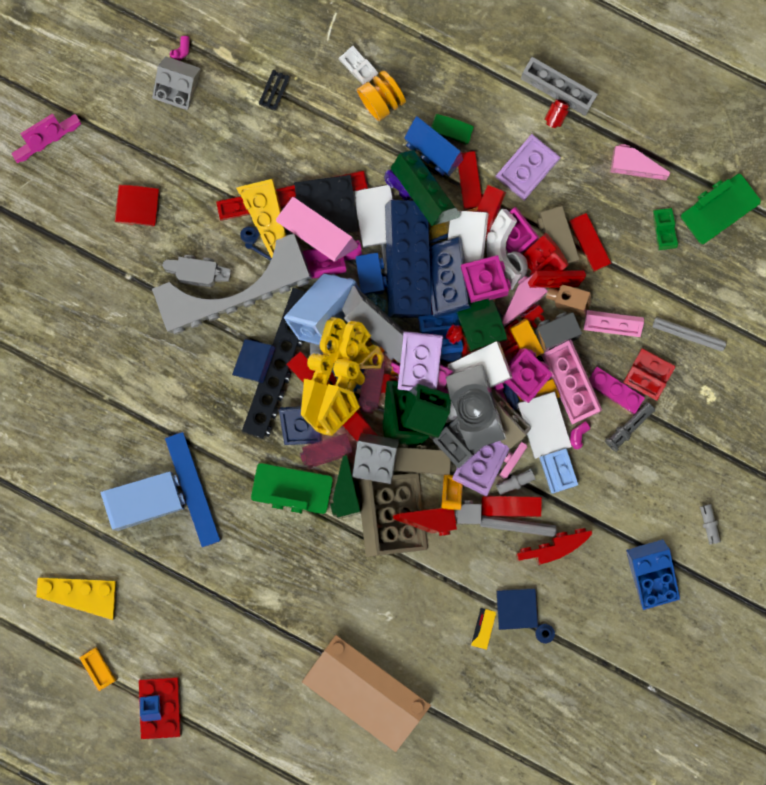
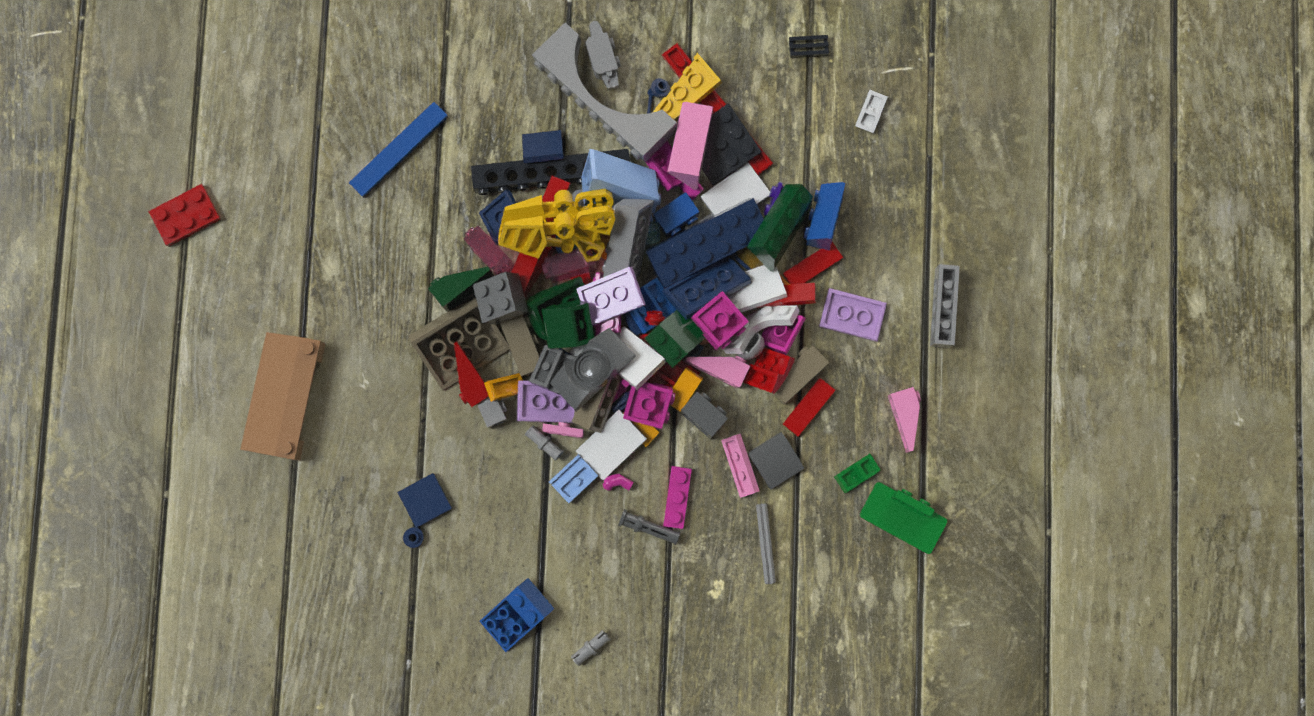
camera: 65 degrees right, 0 degrees up
yellow wing [36,578,116,620] -> none
light orange tile [79,647,117,691] -> none
light blue slope [100,472,186,531] -> none
blue slope [140,696,161,721] -> none
green bracket [251,463,333,514] -> none
light orange wheel [357,70,406,122] -> none
green slope [431,114,474,145] -> none
yellow sticker [471,608,496,650] -> none
light grey axle [480,516,556,537] -> none
red slope [481,496,542,517] -> none
red slope [516,528,592,565] -> none
red tile [520,304,545,328] -> none
red tile [528,270,586,288] -> none
bright pink slope [542,340,602,424] -> none
red brick [544,99,570,129] -> none
medium nougat torso [546,285,592,318] -> none
red slope [623,348,676,401] -> none
none -> dark grey slope [748,432,804,490]

